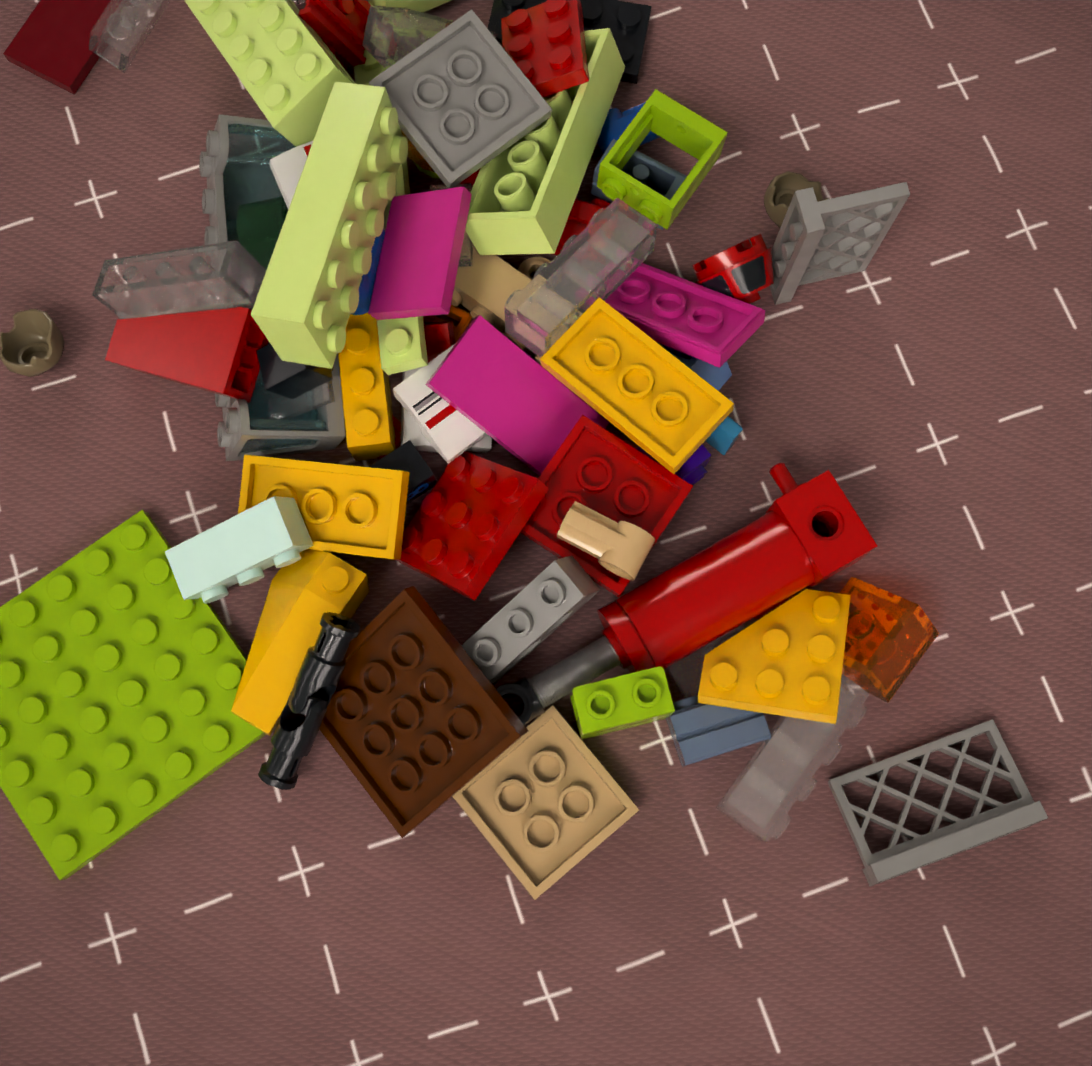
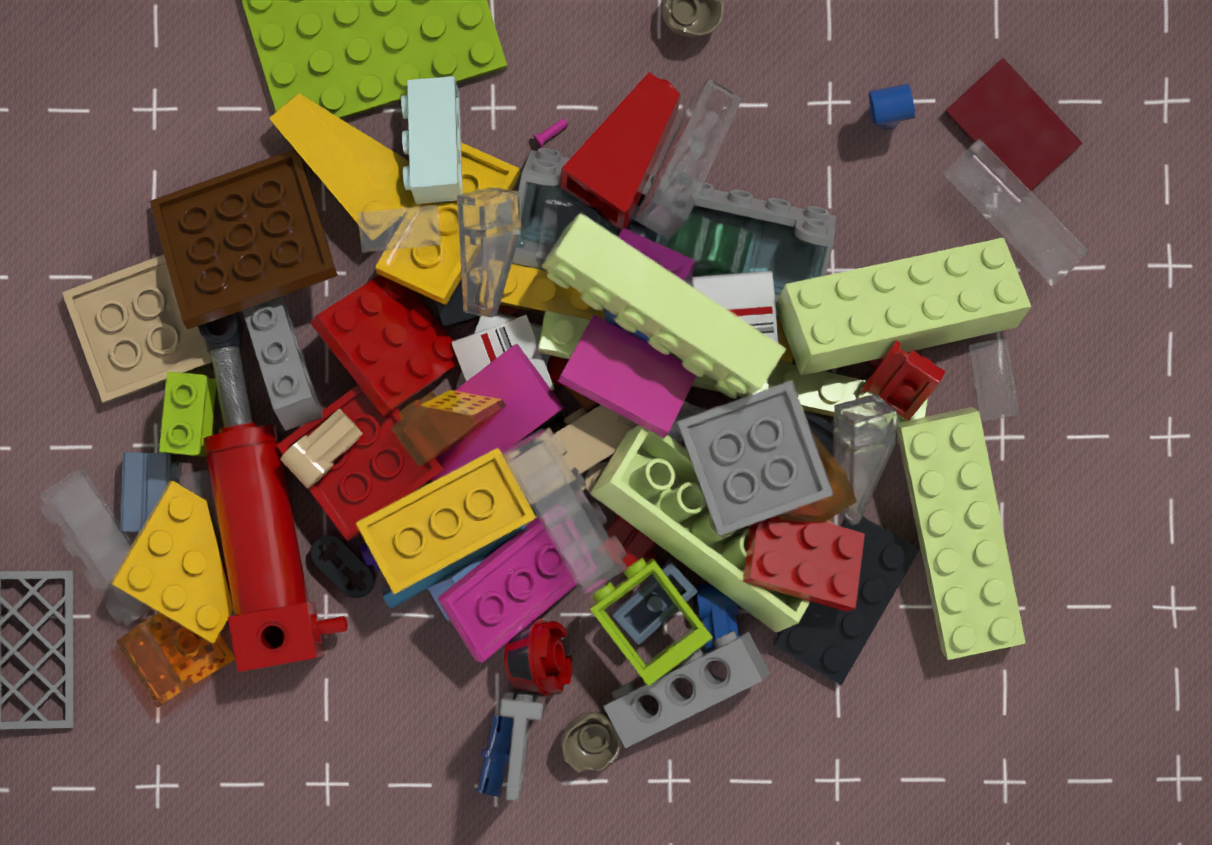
camera: 110 degrees right, 10 degrees up
black piece [258,612,360,790] -> none
none -> black beam [311,535,375,598]
none -> clear plate [358,205,441,252]
none -> clear orange slope [391,390,506,467]
none -> clear slope [457,187,521,318]
none -> blue pin [476,715,514,797]
none -> dark pink piece [532,118,568,148]
none -> light grey brick [603,631,771,749]
none -> blue piece [868,84,915,130]

